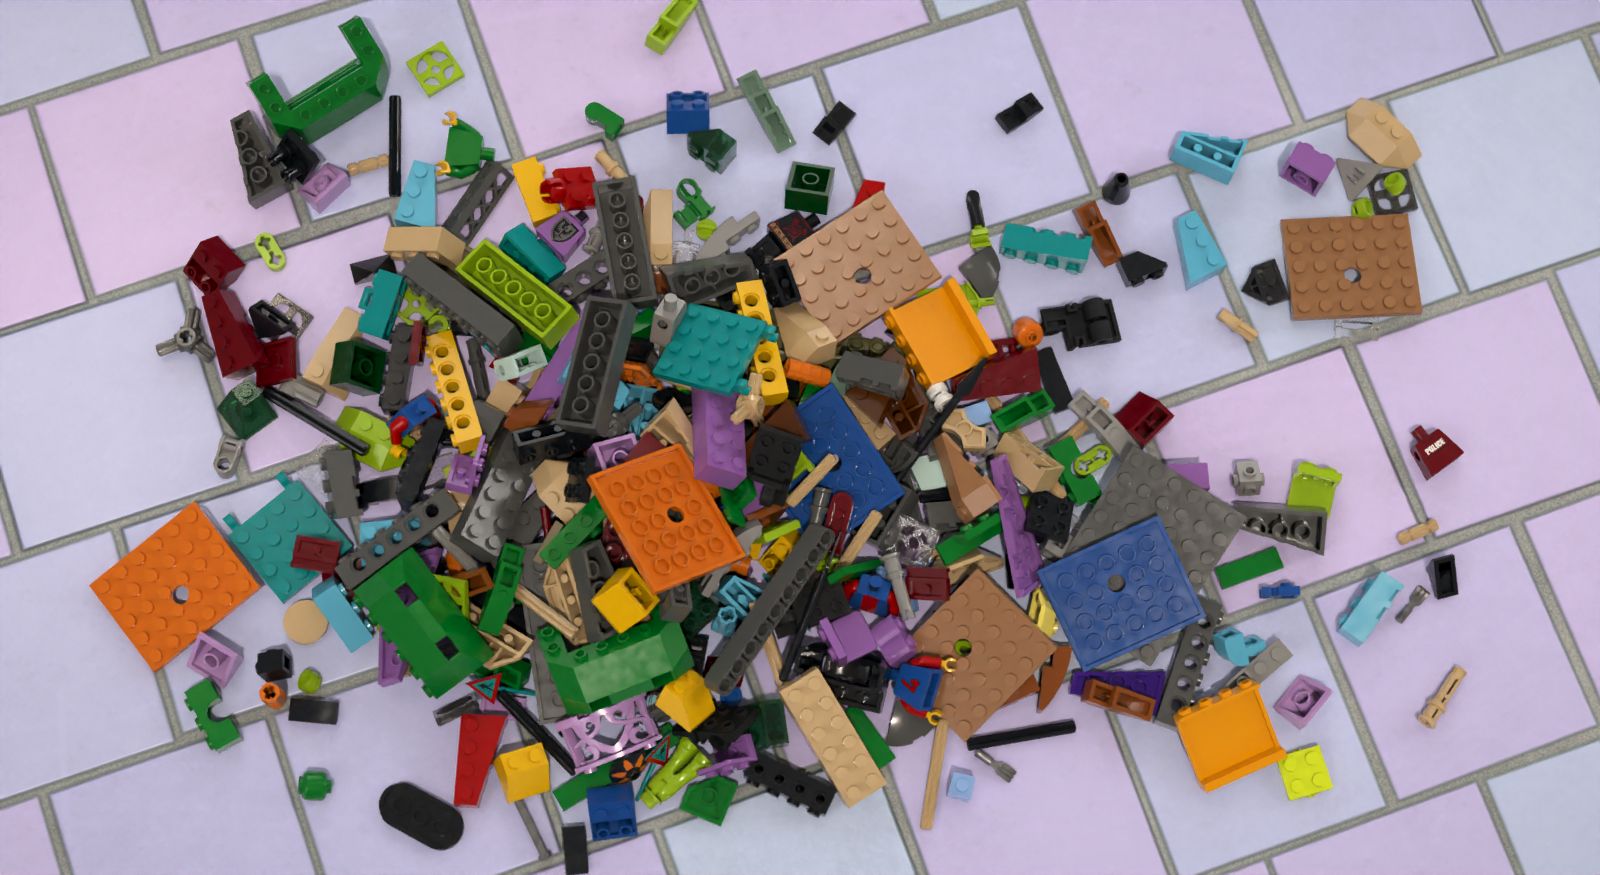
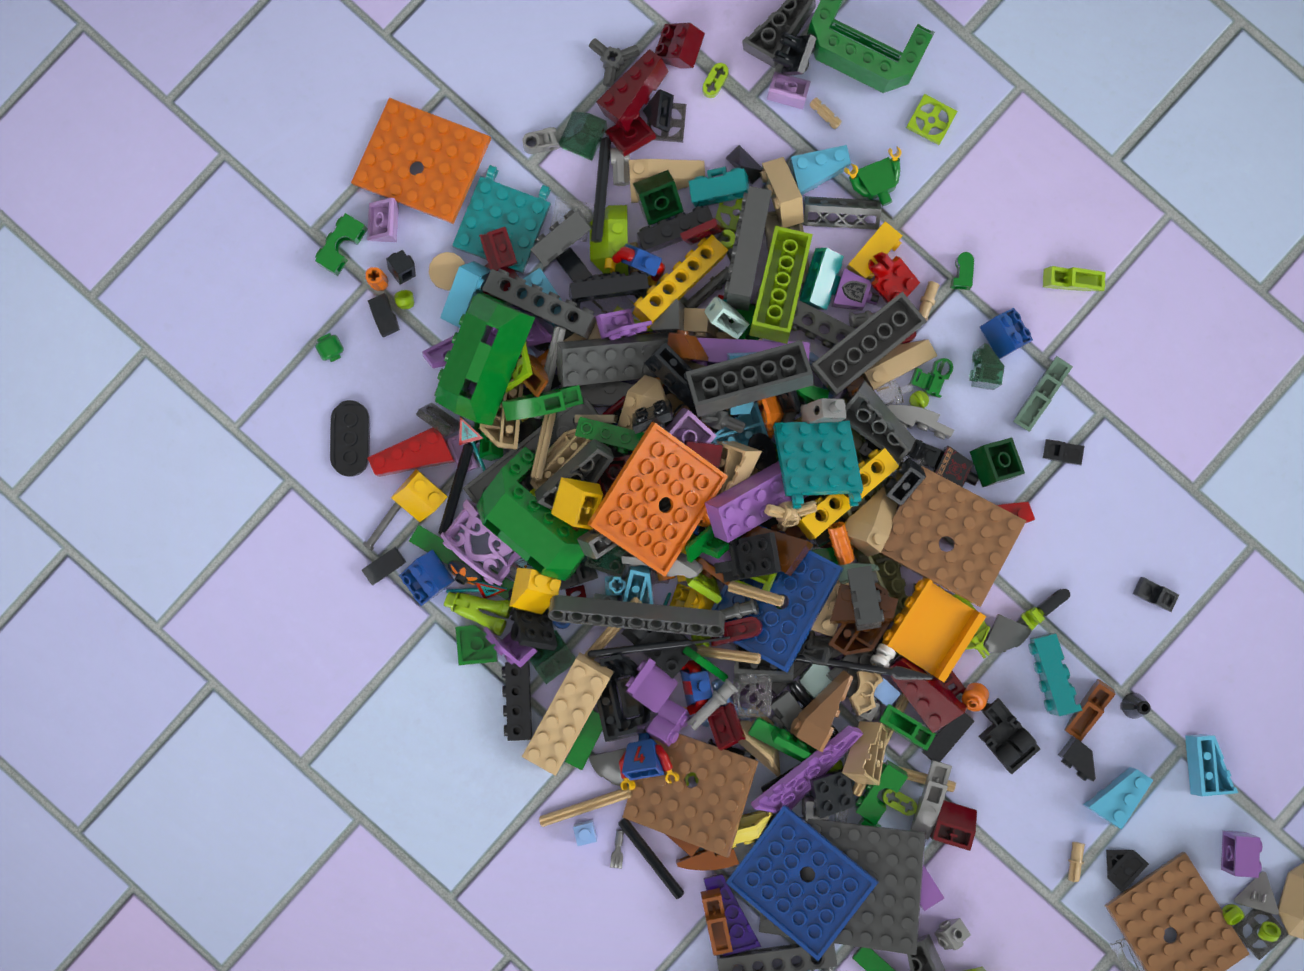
camera: 70 degrees right, 10 degrees up
black axle [389,95,401,197] -> none

